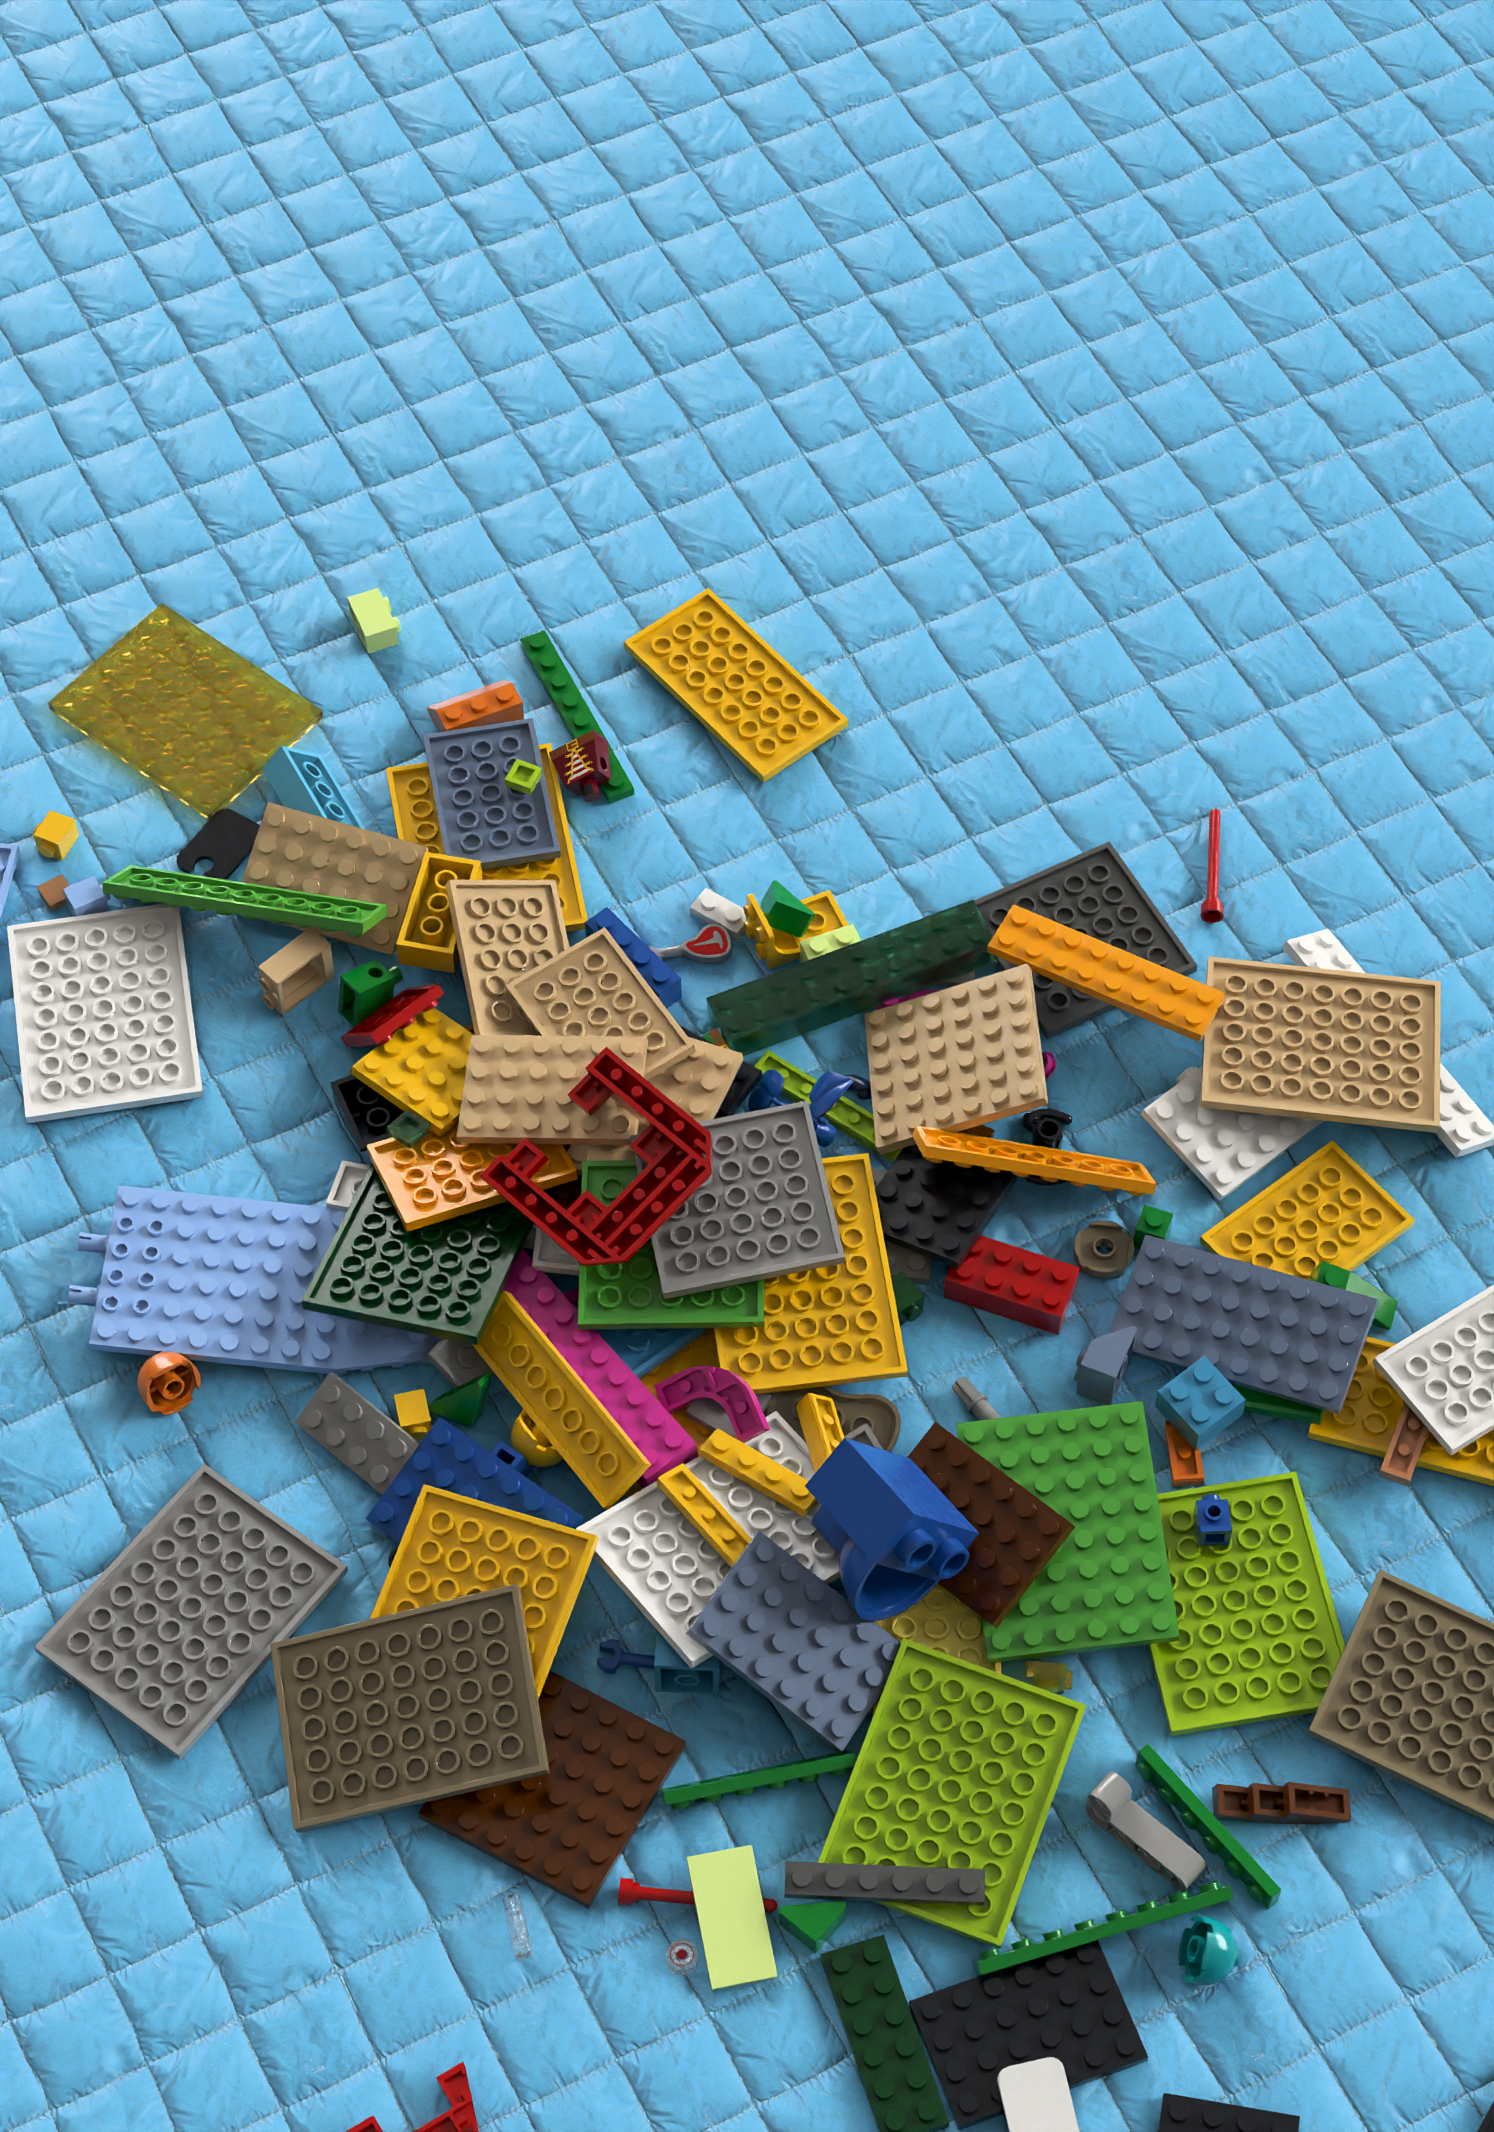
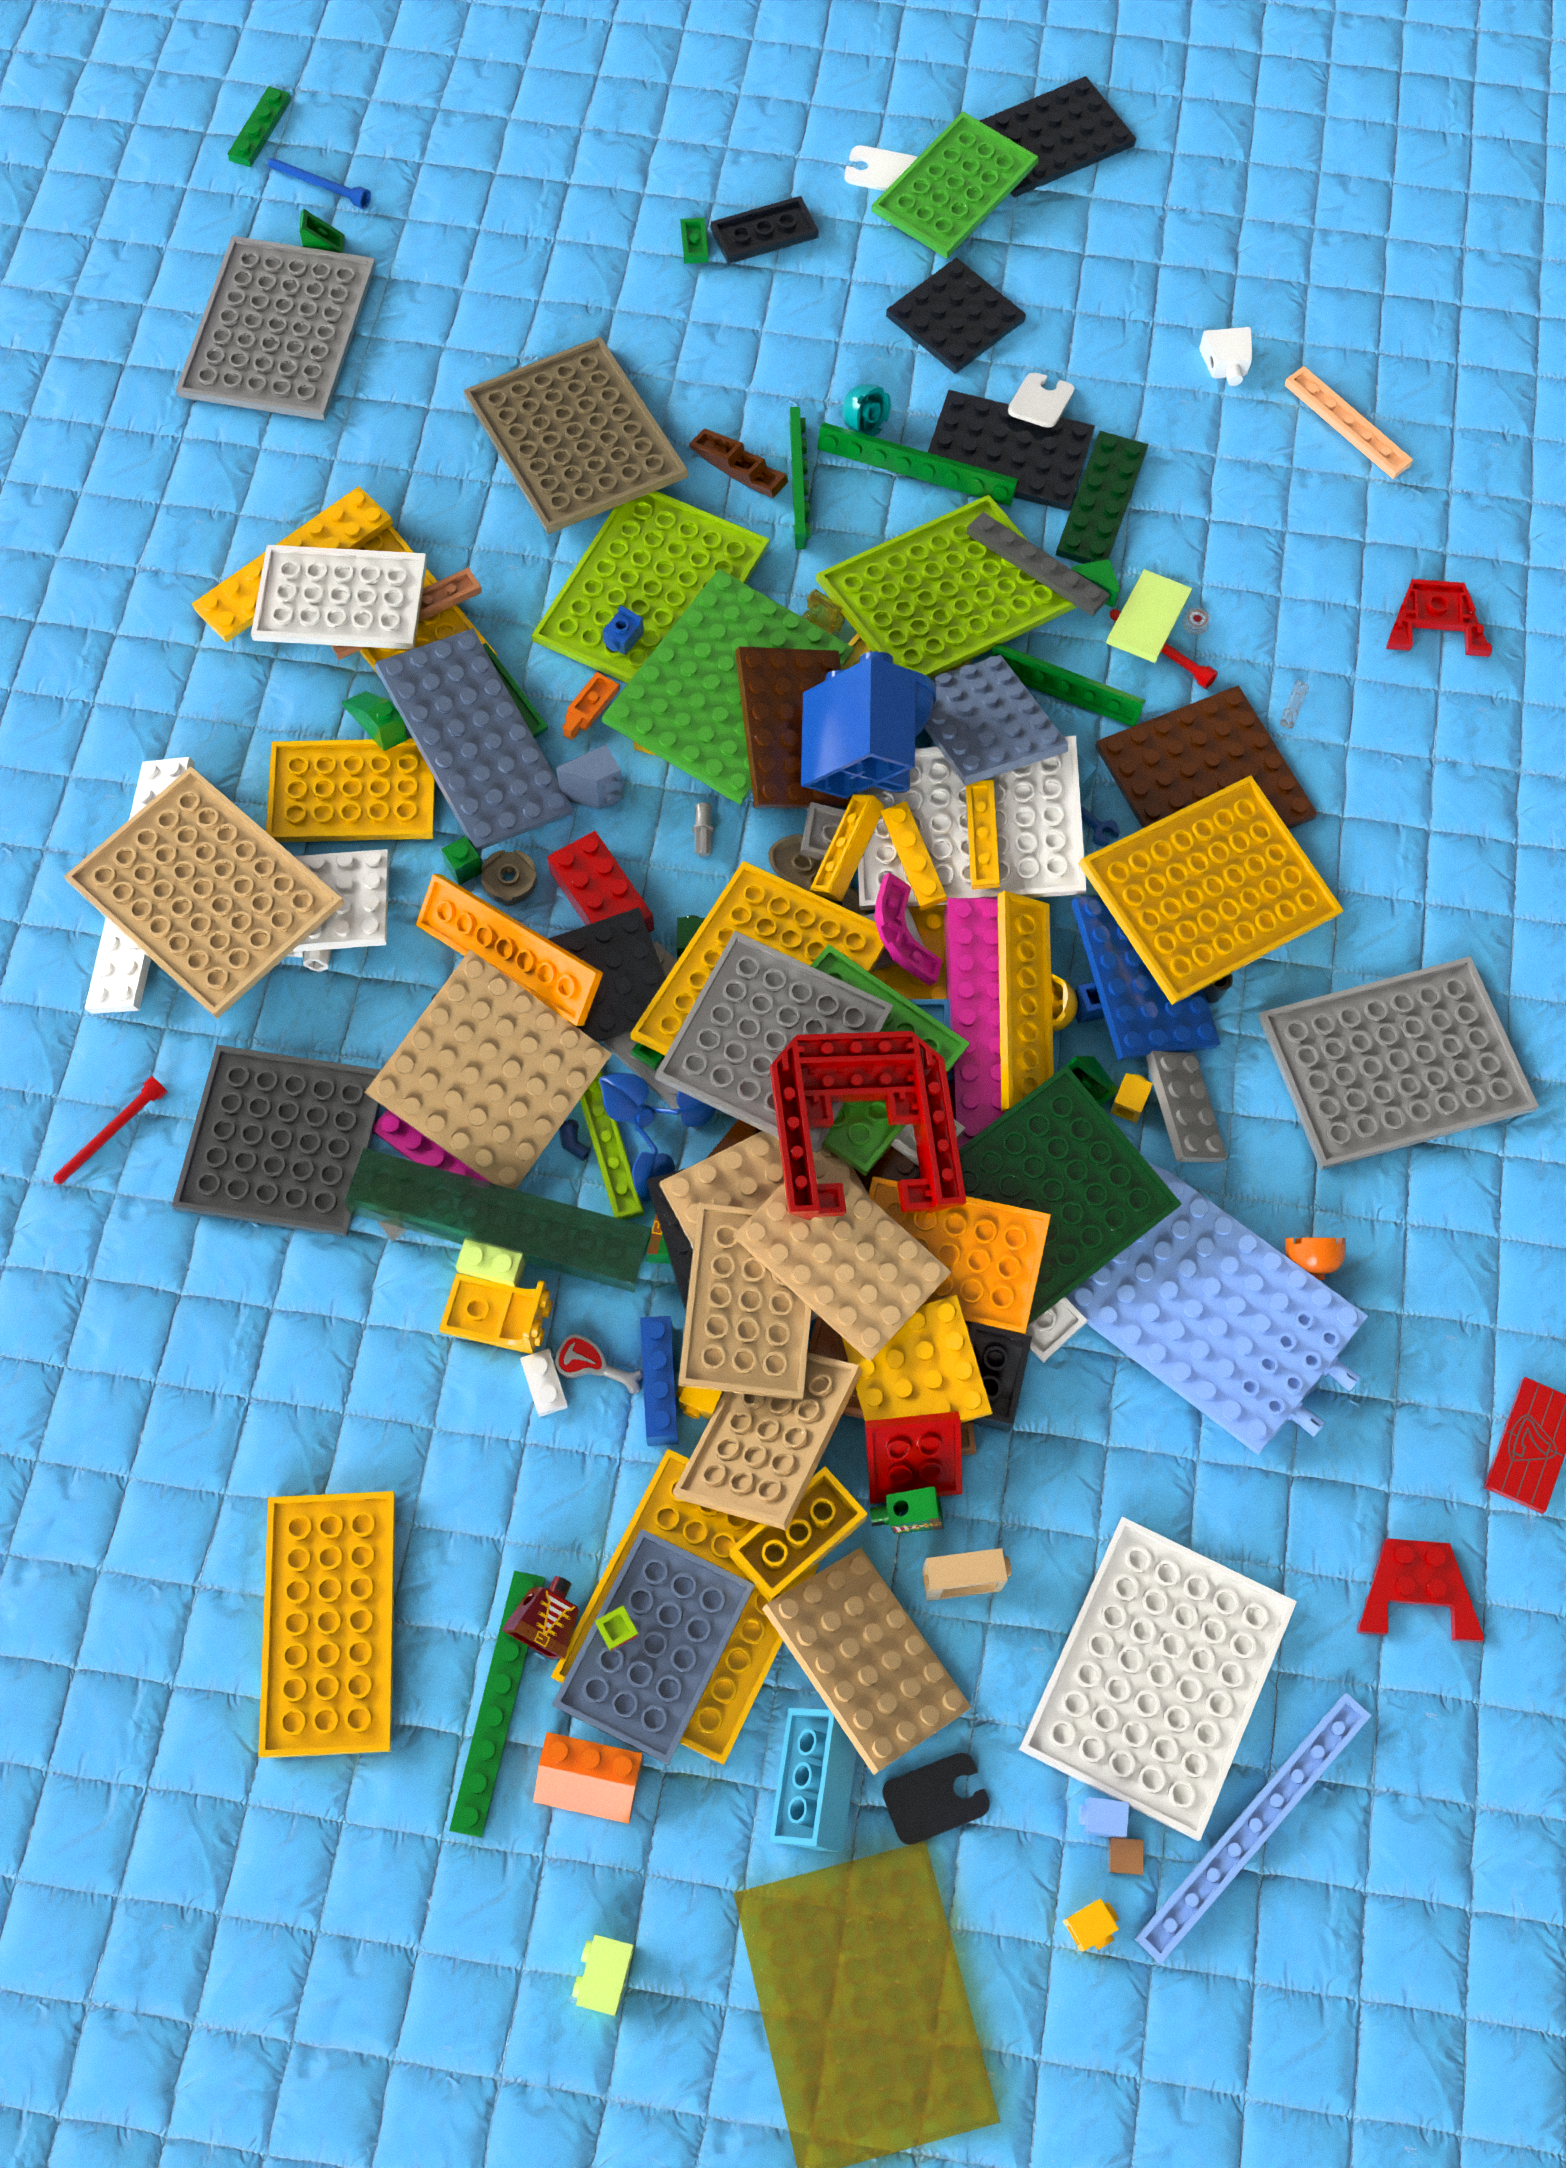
camera: 145 degrees left, 10 degrees up
bright green plate [102,865,387,936] -> none
dark tan plate [270,1584,550,1832] -> none
clear green plate [387,1110,430,1148] -> none
green slope [760,880,816,938] -> none
light orange plate [987,904,1225,1042] -> none
light grey beam [1086,1771,1207,1891] -> none
dark azure brick [1155,1355,1246,1450] -> none

